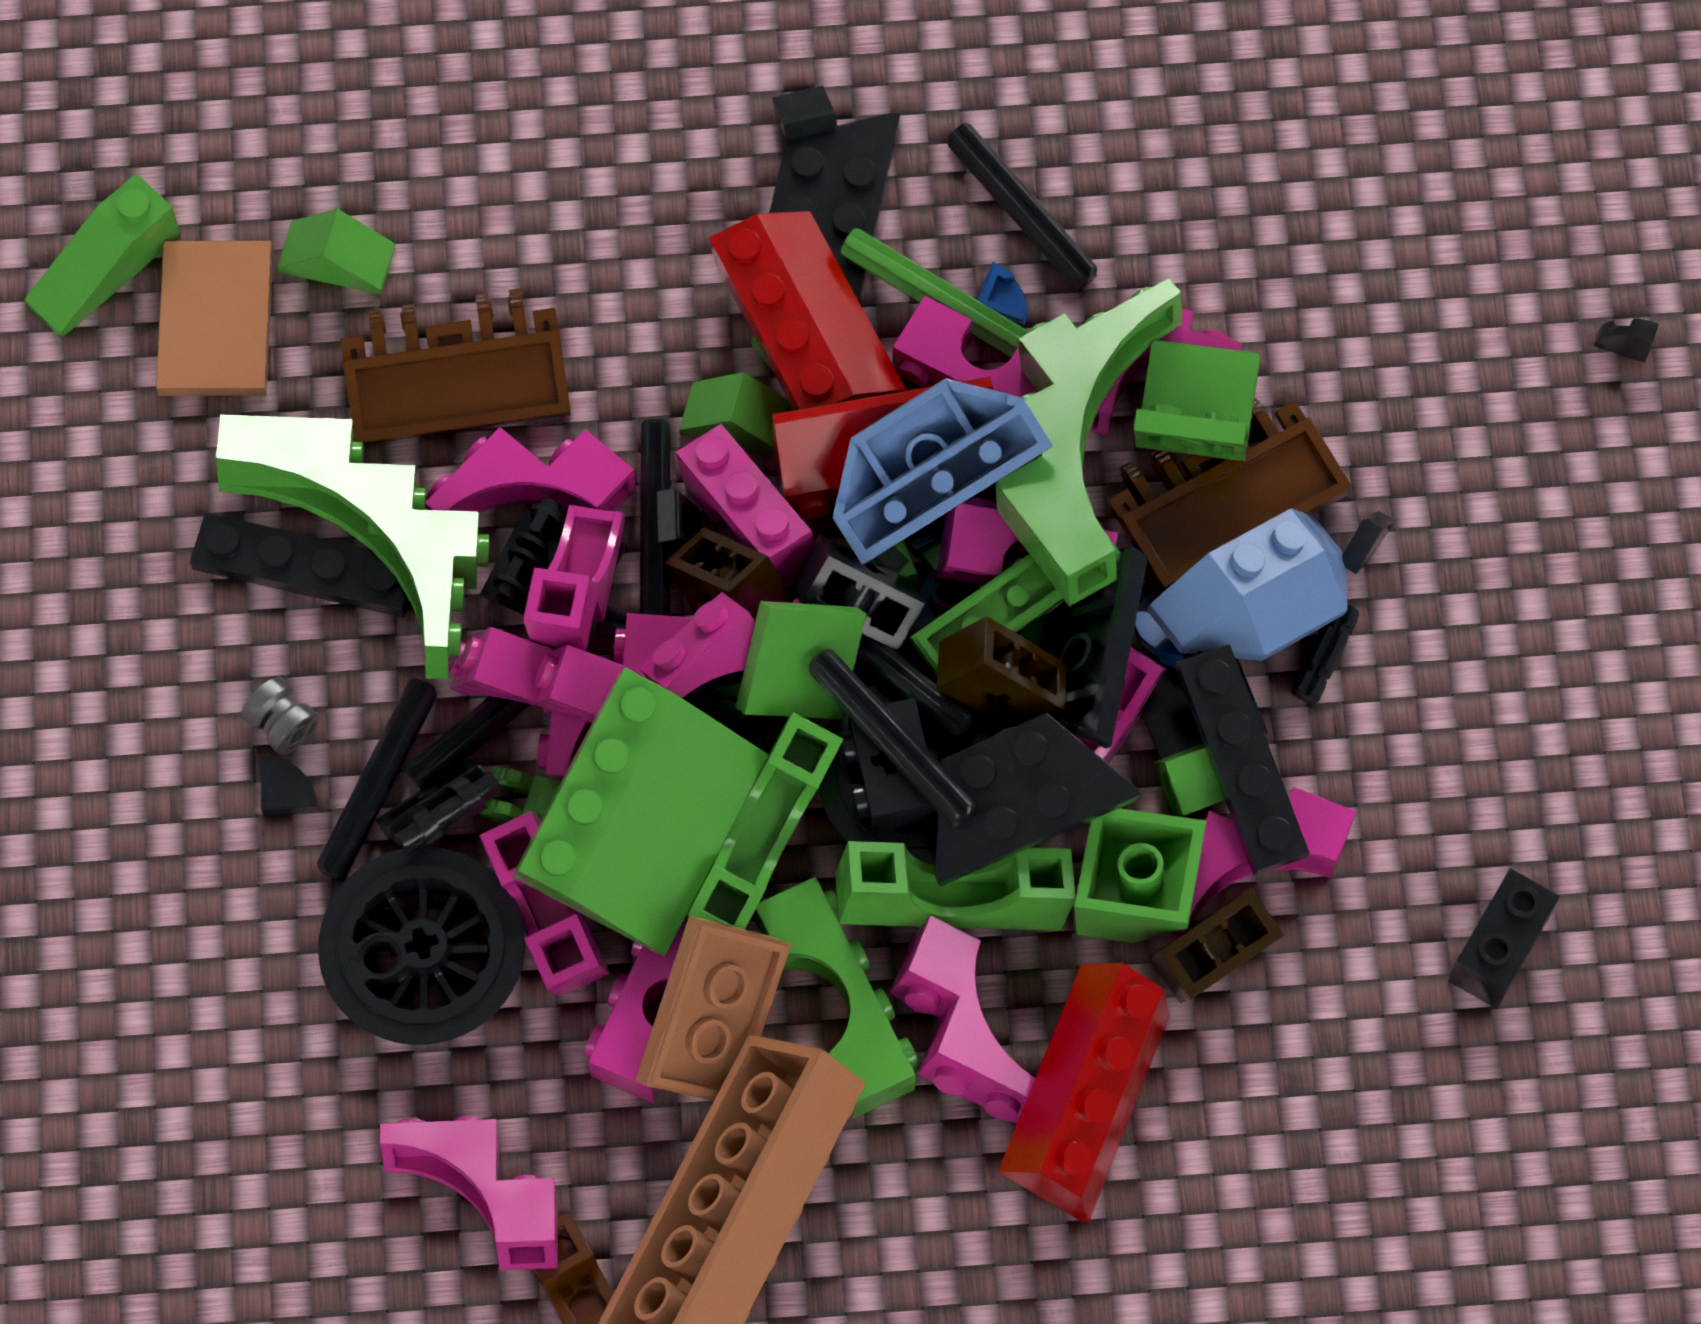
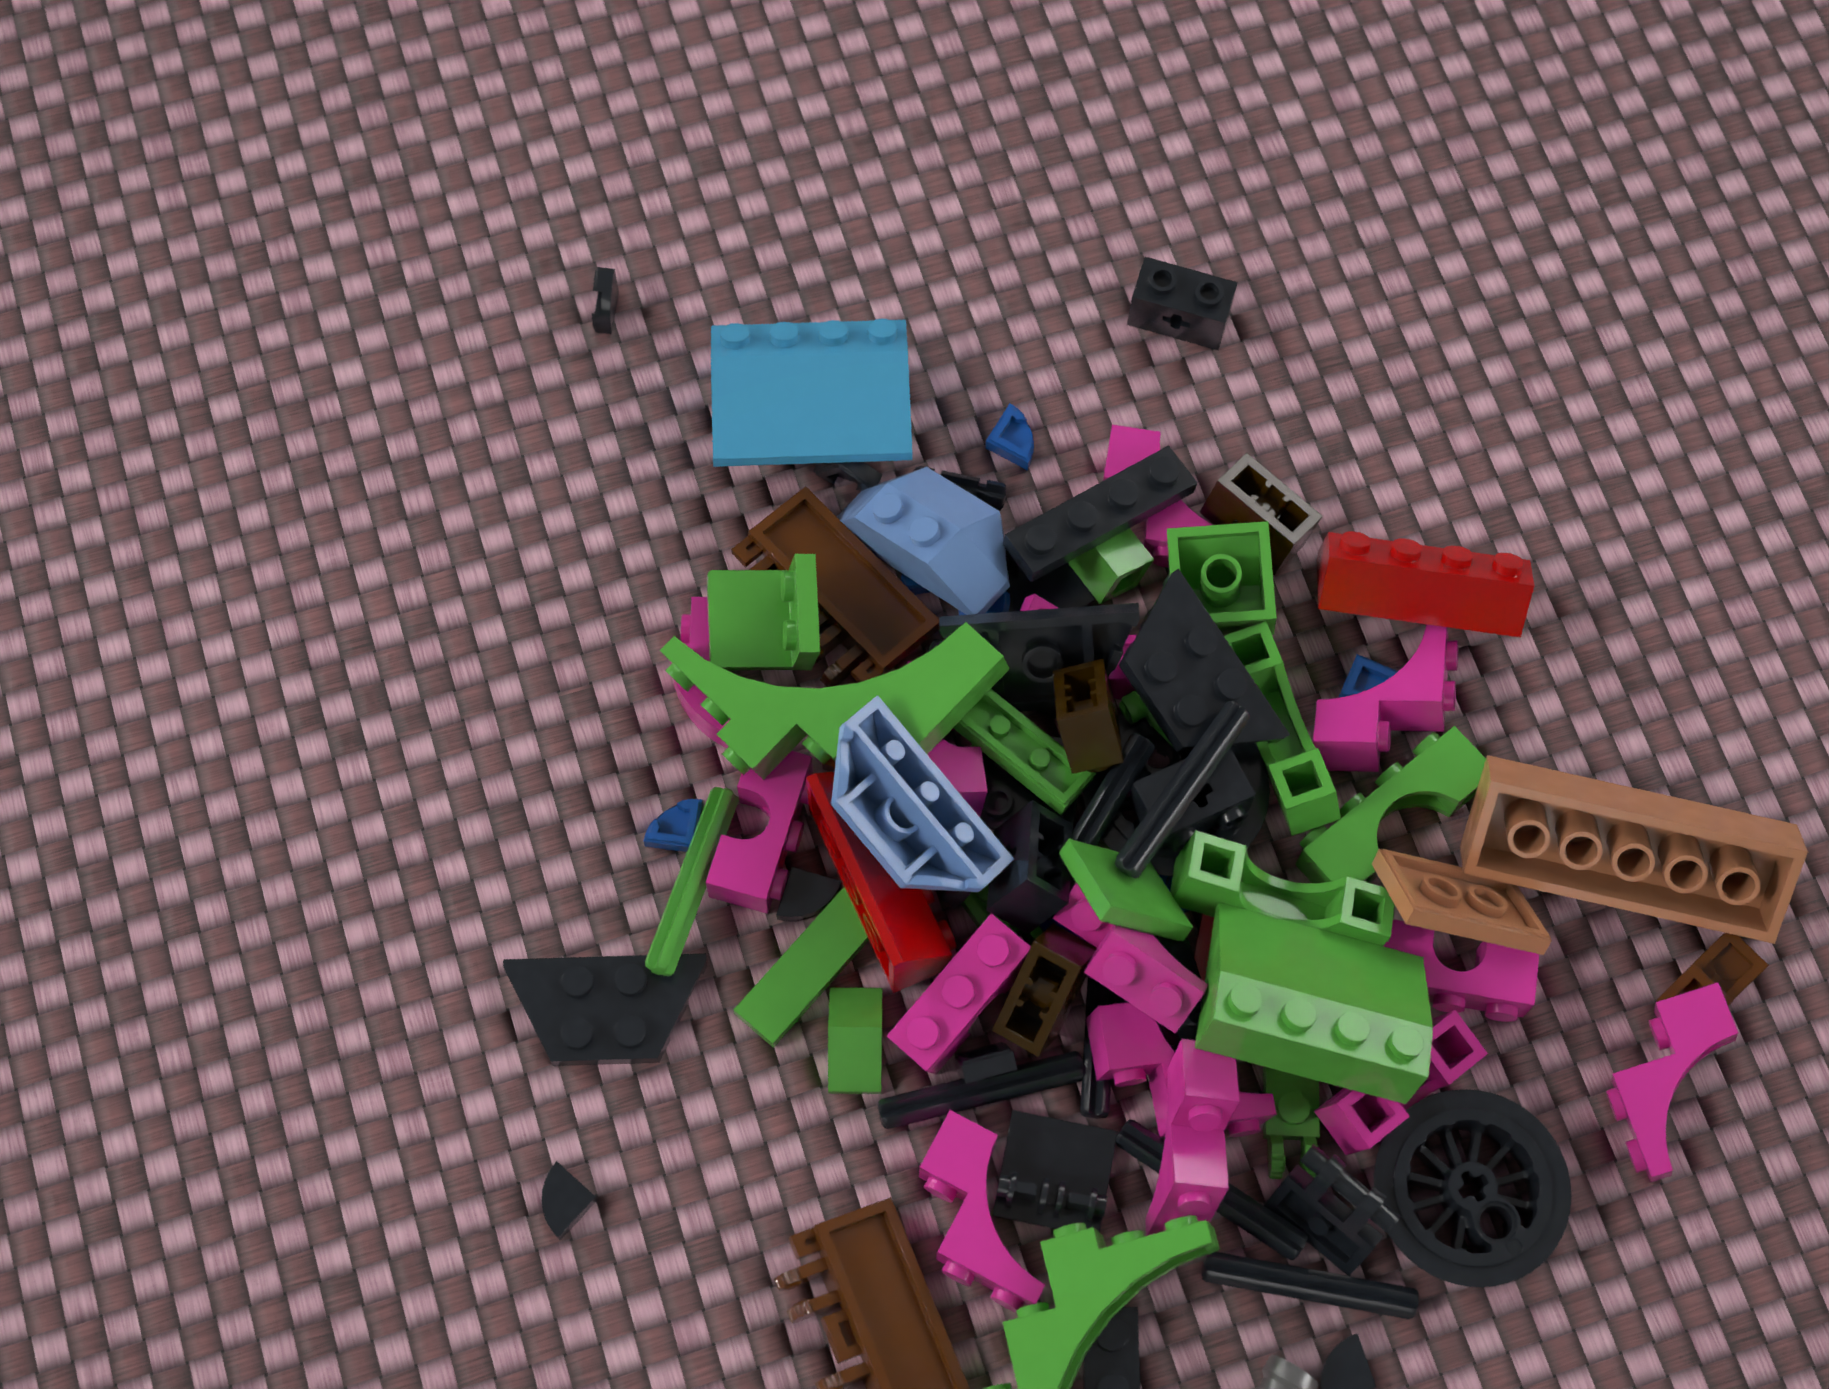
camera: 105 degrees left, 0 degrees up
dark pink arch [523,505,625,651] -> none
red slope [709,211,906,411] -> none
black tile [772,85,838,140] -> none
black axle [947,123,1098,290] -> none
none -> black tile [541,1161,598,1241]
none -> dark azure slope [711,319,913,467]
none -> blue tile [985,403,1034,470]
none -> blue tile [1338,654,1398,698]

